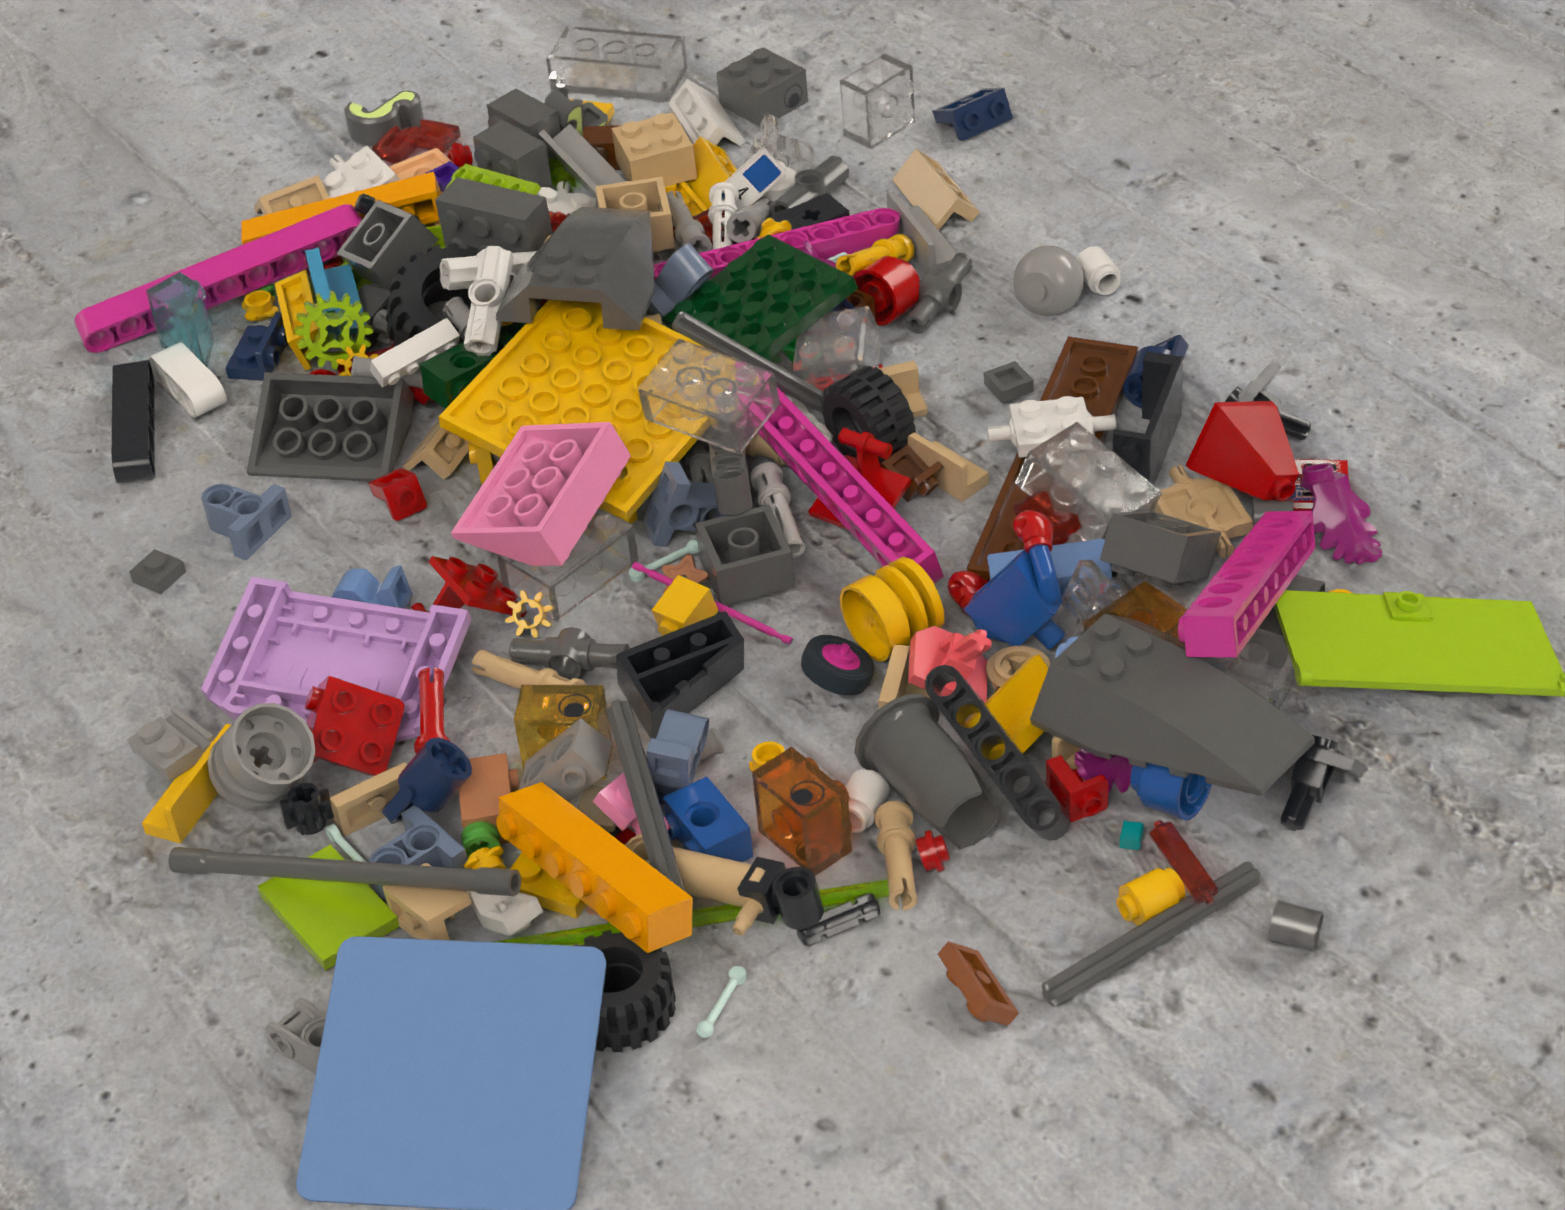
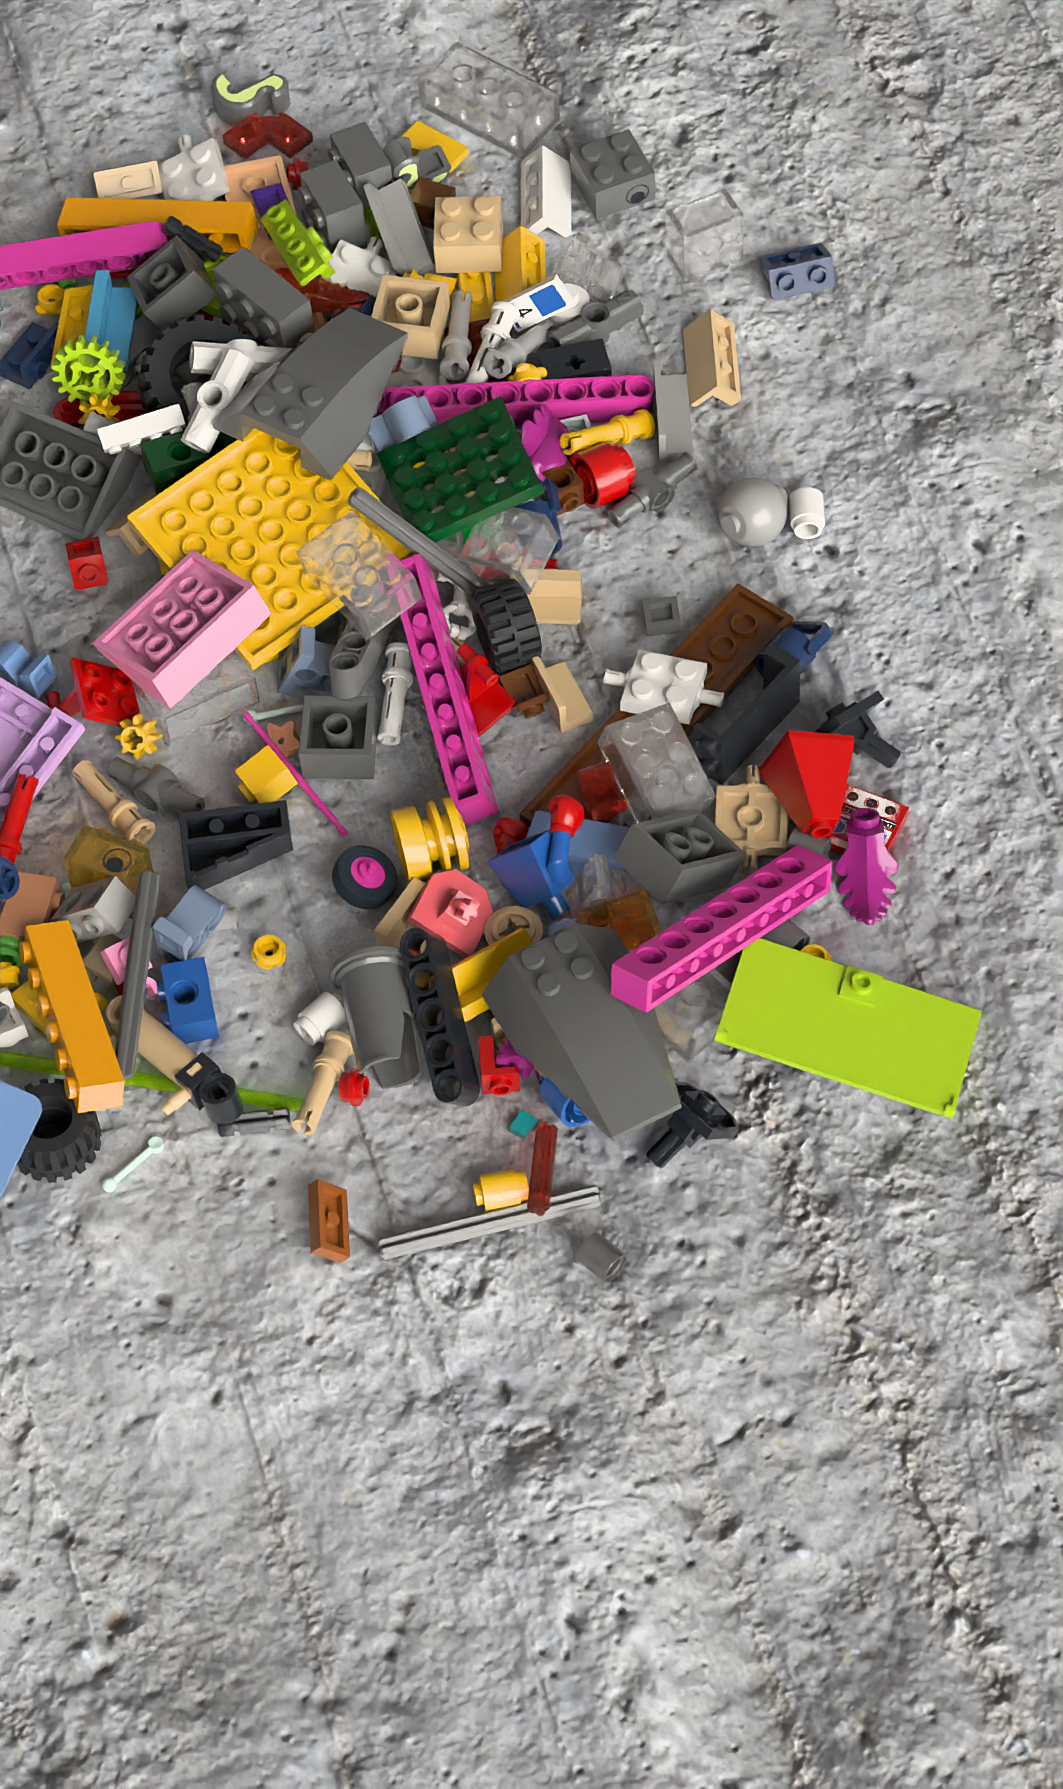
camera: 20 degrees right, 15 degrees up
clear orange brick [752,747,852,876] -> none

